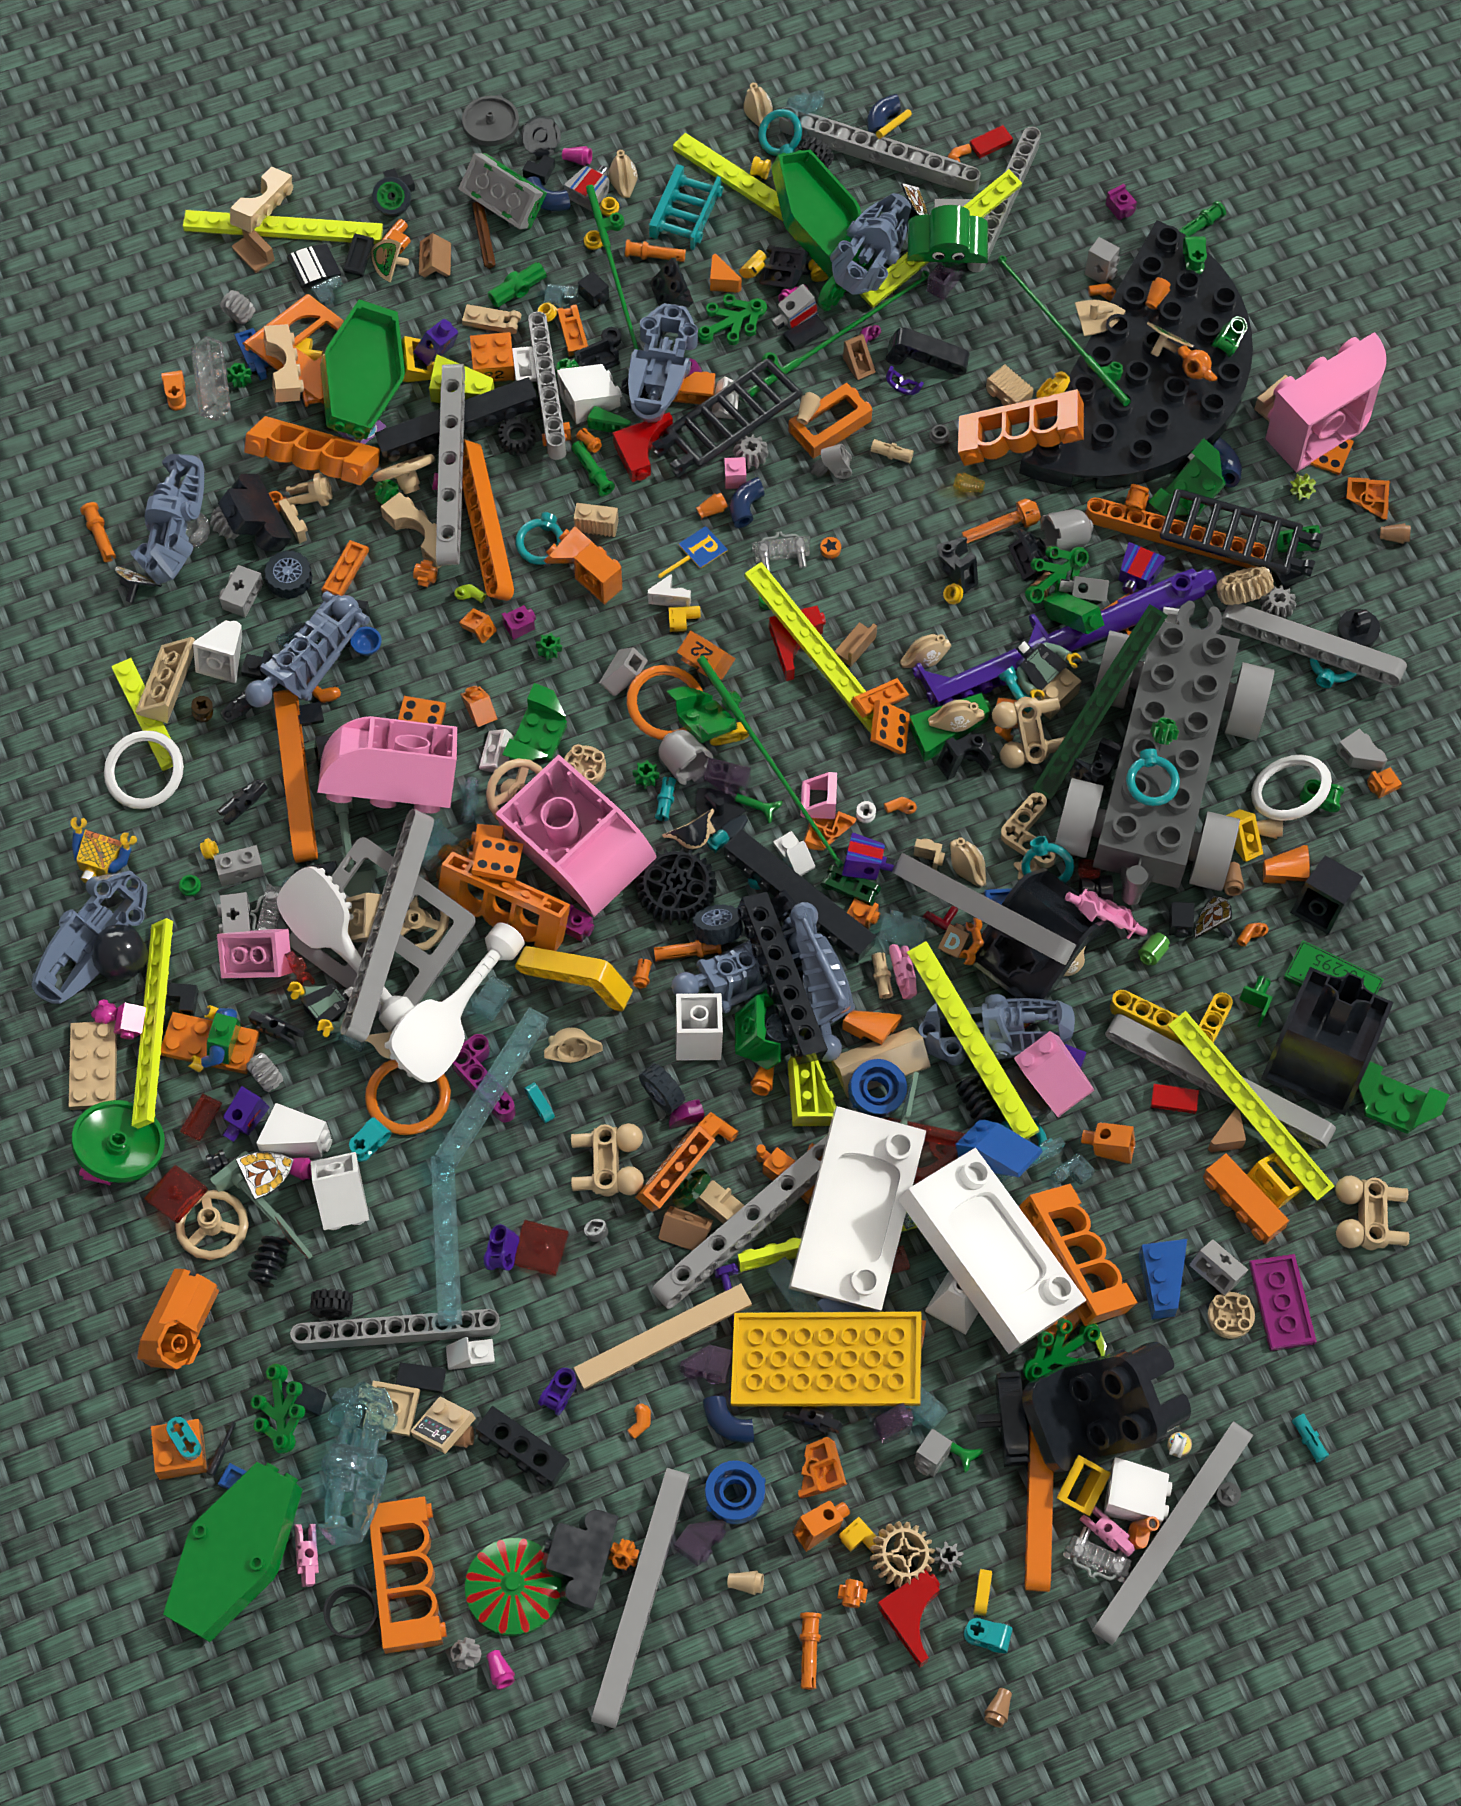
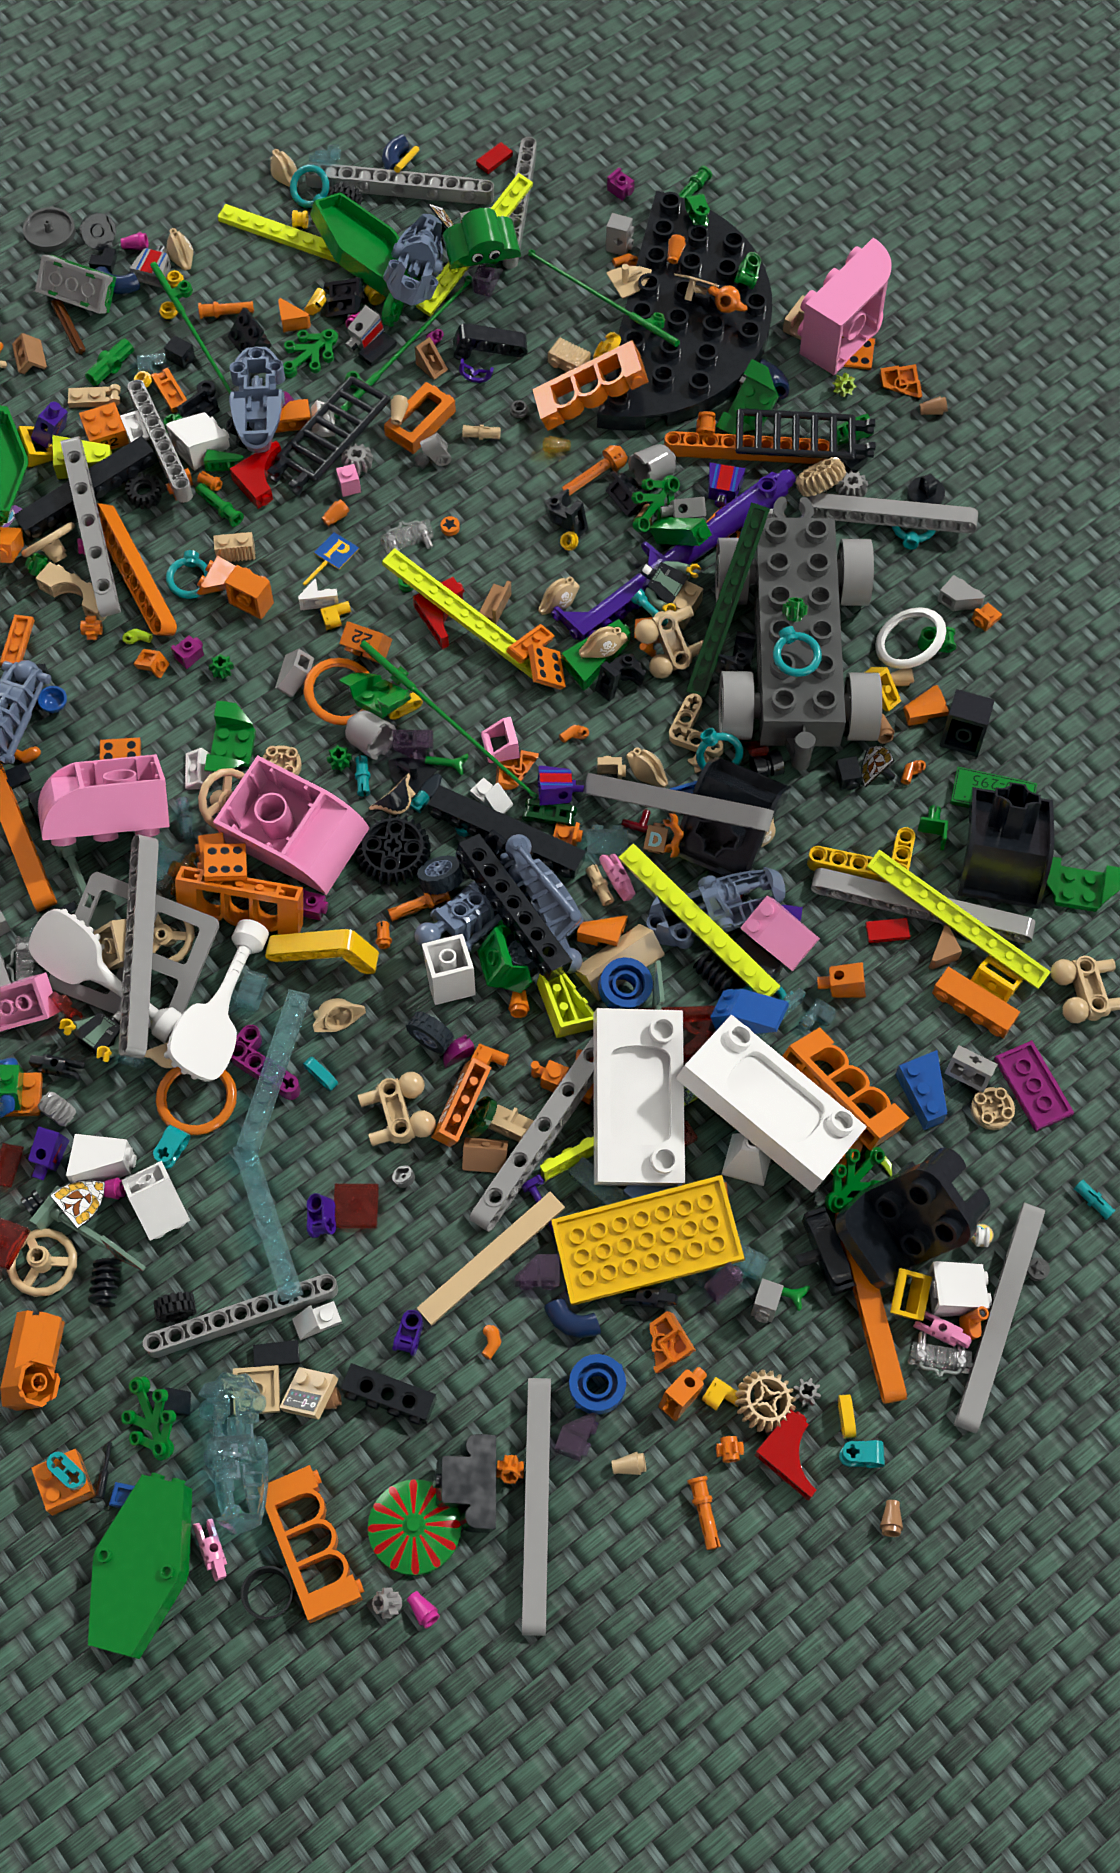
camera: 15 degrees left, 0 degrees up
orange slope [460,686,497,727] -> none
teal fence [649,164,724,250] -> none
dark blue cylinder [729,477,765,528] -> none
white bush [856,801,876,823] -> none
orange arm [948,144,971,162] -> none
bright pink plate [1065,889,1147,939] -> none
bright green brick [1138,933,1170,965] -> none

